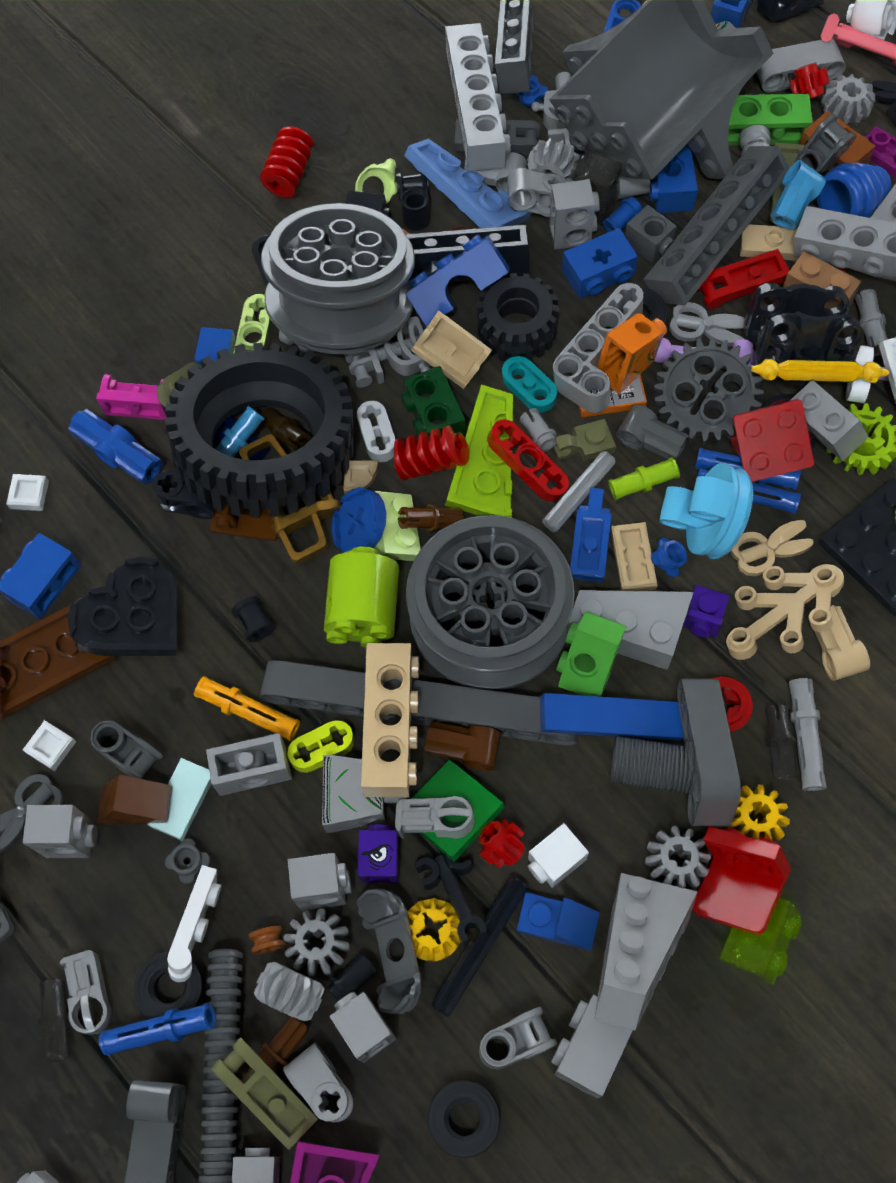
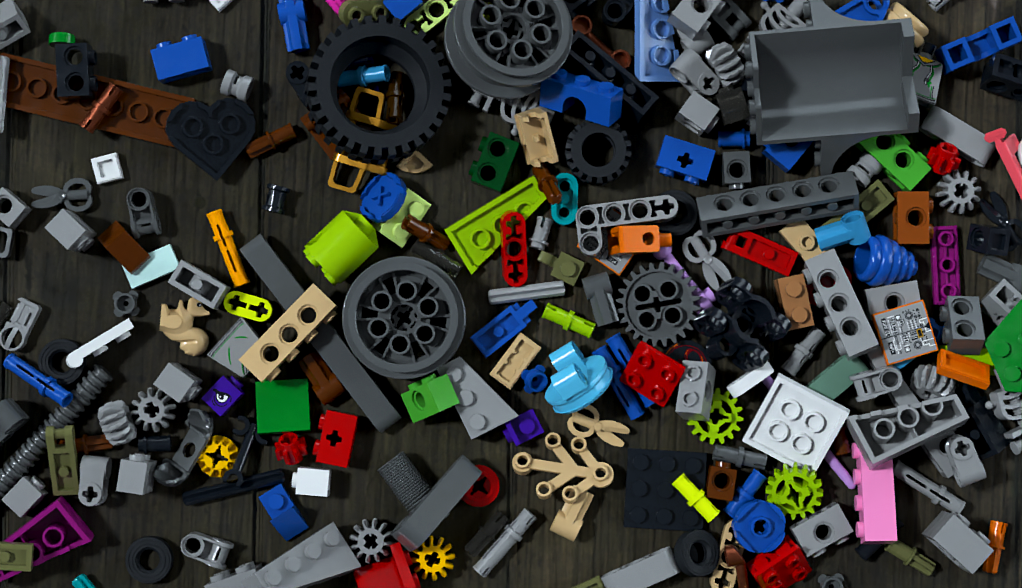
camera: 40 degrees right, 20 degrees up
dark orange bush [248,926,286,955] -> none
white beam [357,401,395,462] -> none
red piece [394,425,469,481] -> none
light grey piece [395,796,475,839] -> none
blue tile [540,693,684,741] -> none
yellow wheel [751,359,889,383] -> none
dark grey piece [795,114,857,174] -> none
none -> tan animal [159,297,210,356]
none -> light grey wheel [220,69,254,102]
none -> reddish brown axle [245,123,297,158]
none -> red brick [313,409,360,468]
none -> reddish brown axle [532,162,562,205]

